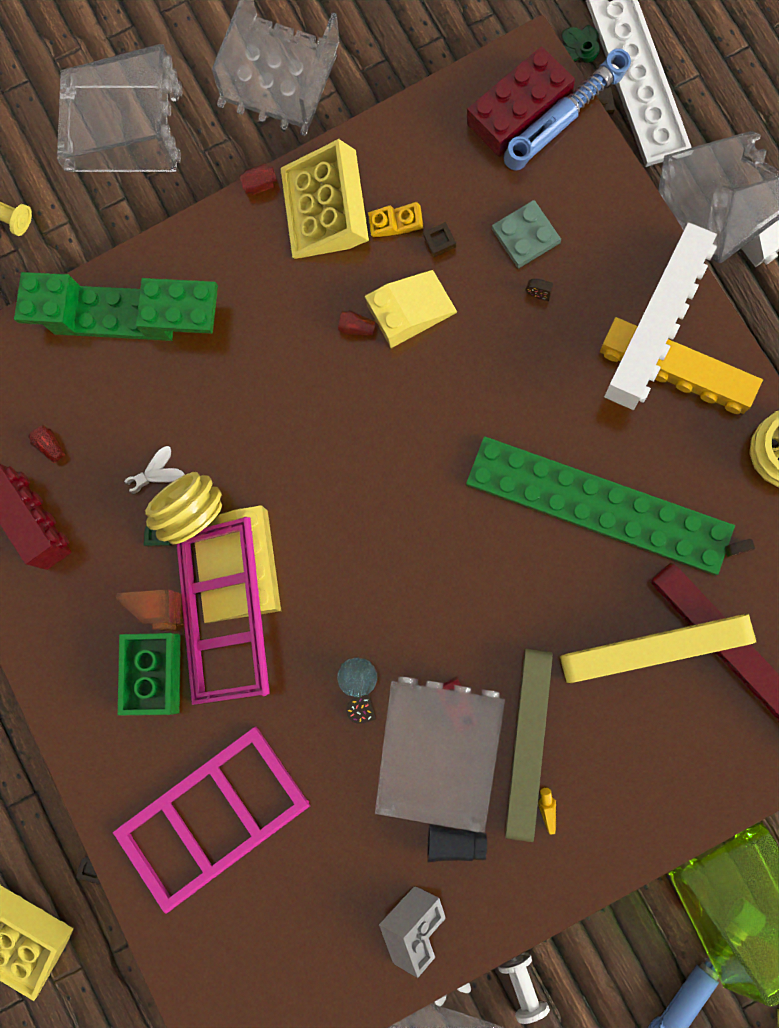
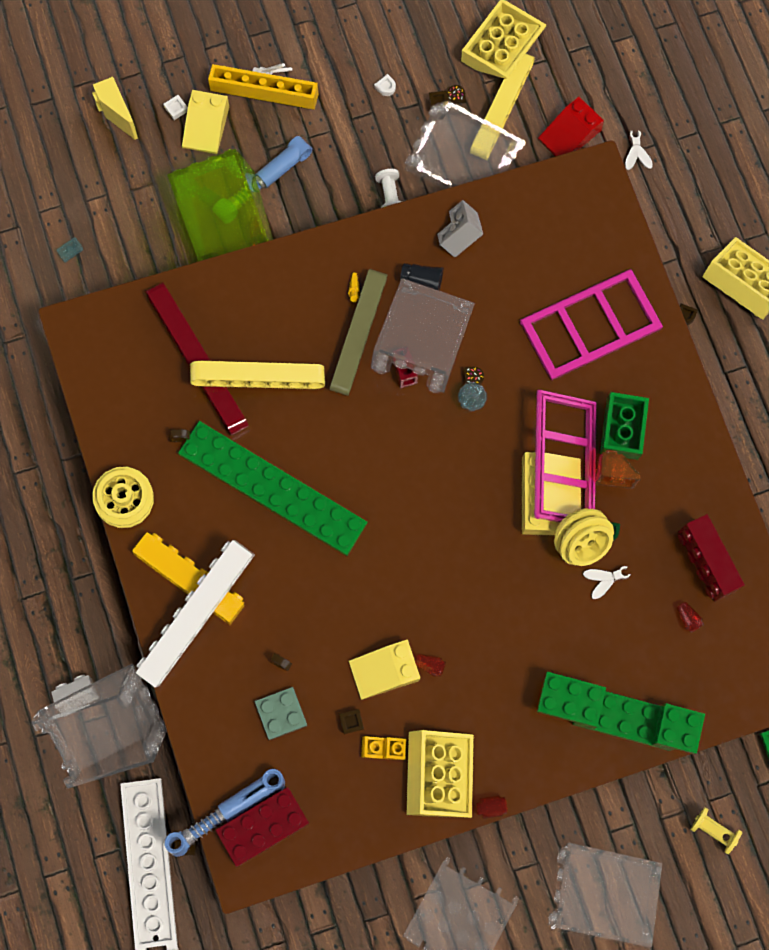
camera: 170 degrees left, 10 degrees down
dark green plate [562,25,600,63] -> none

